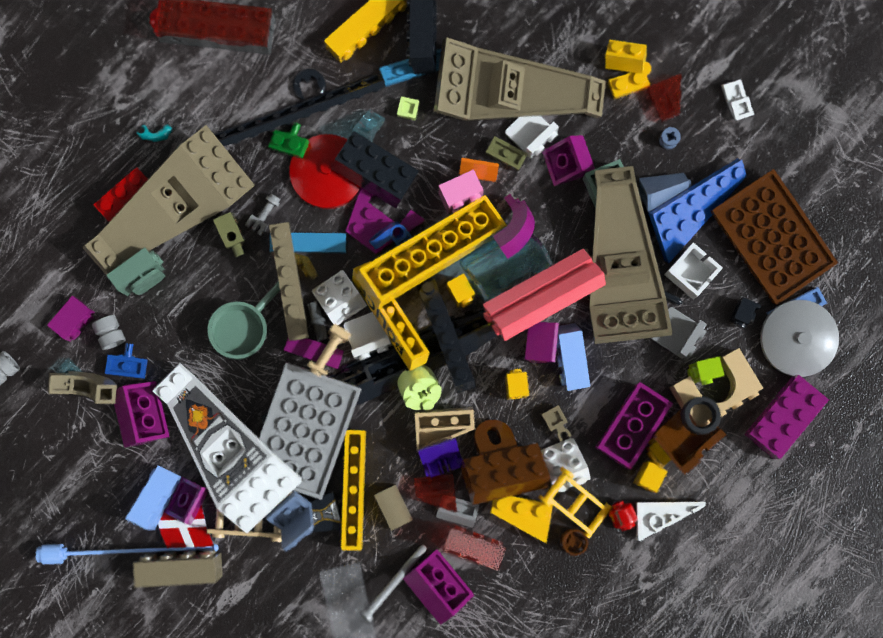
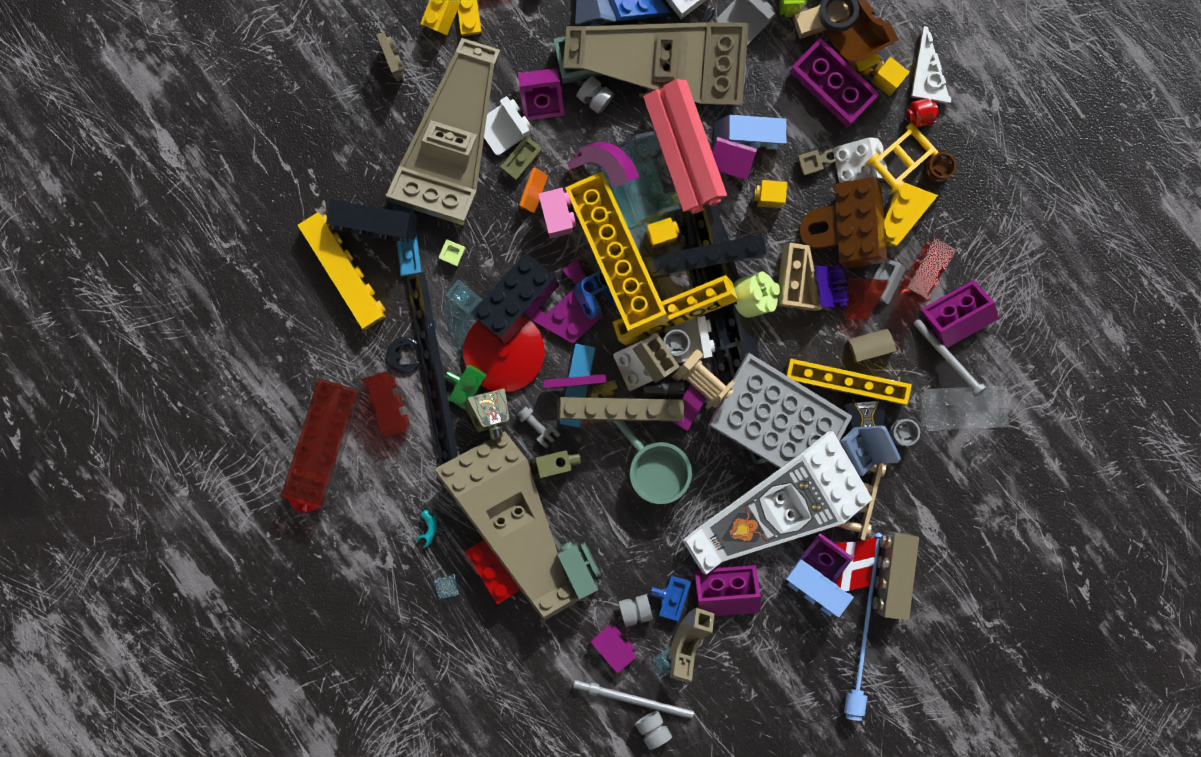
camera: 75 degrees left, 5 degrees up
none -> clear red wedge [361,371,411,438]
none -> dark tan plate [377,32,405,81]
none -> clear light blue slope [434,574,459,599]
none -> torso [464,389,509,440]
none -> magenta tile [544,374,606,389]
none -> light grey bar [573,680,694,719]
none -> light grey wheel [576,76,615,114]
none -> dark tan brick [632,332,680,383]
none -> light grey wheel [663,329,690,356]
none -> light grey wheel [889,419,920,446]

